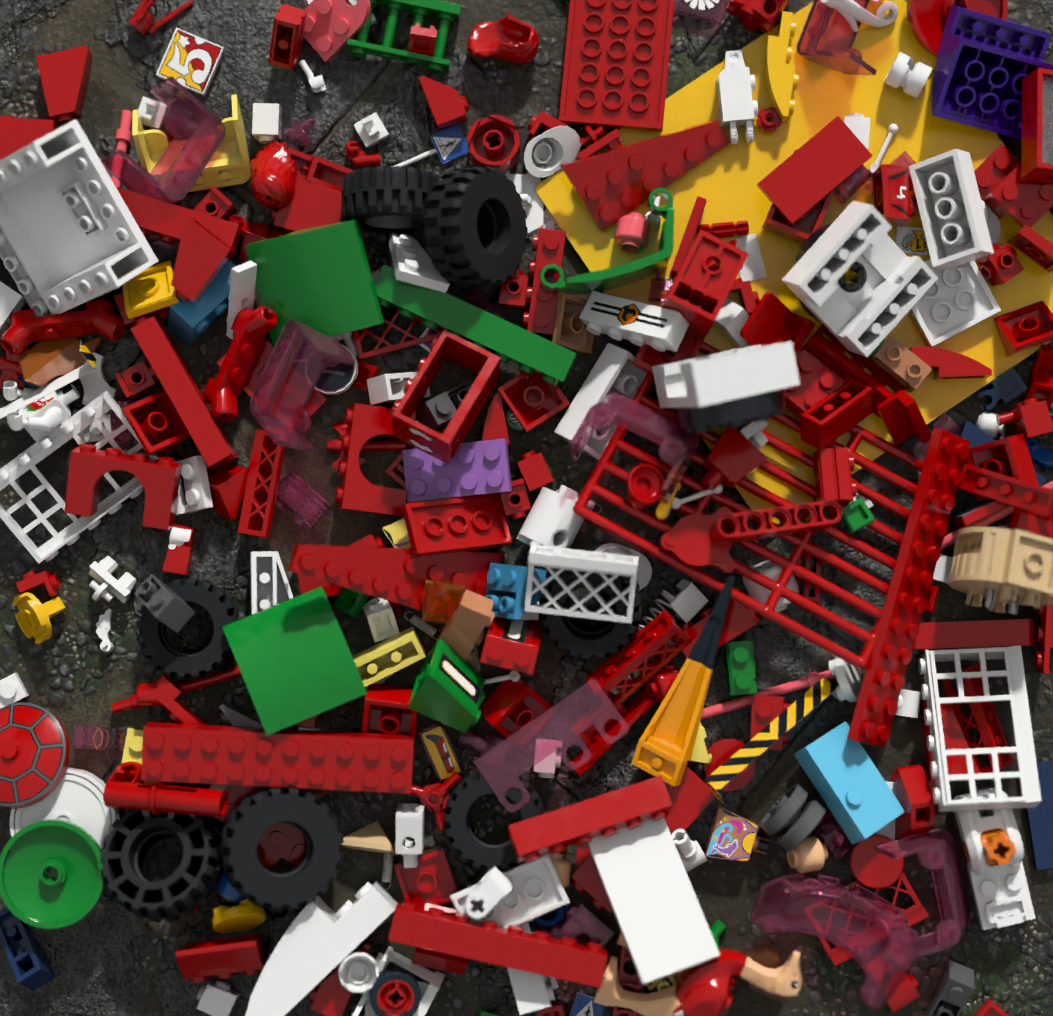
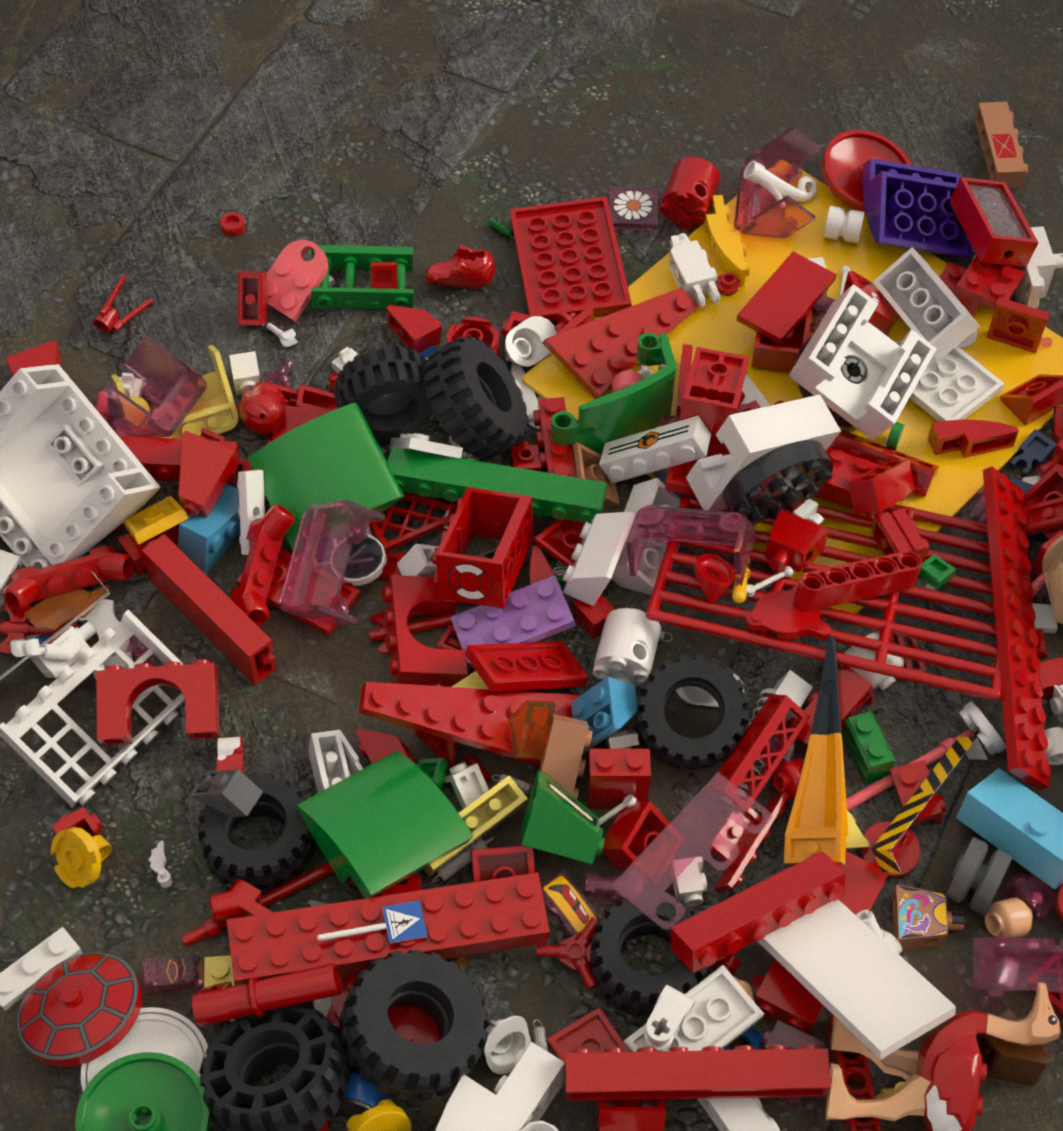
camera: 15 degrees left, 30 degrees down
white hips [89,556,137,604] -> none
red brick [114,361,159,400] -> none
red slope [121,390,191,456] -> none
tile [156,28,225,97] -> none
white plate [175,455,213,516] -> none
red slope [207,465,249,520] -> none
red fence [238,429,287,538] -> none
clear pink brick [275,470,333,529] -> none
tan slope [341,821,397,855] -> none
white torso [395,803,425,868] -> none
red brick [500,478,531,520] -> none
white fence [524,545,639,623] -> none
nougat bracket [872,336,932,393] -> none
red panel [877,389,931,445] -> none
red brick [976,243,1024,286] -> none
none -> piece [317,900,427,944]
none -> white piece [482,1016,531,1074]
none -> white slope [562,511,635,606]

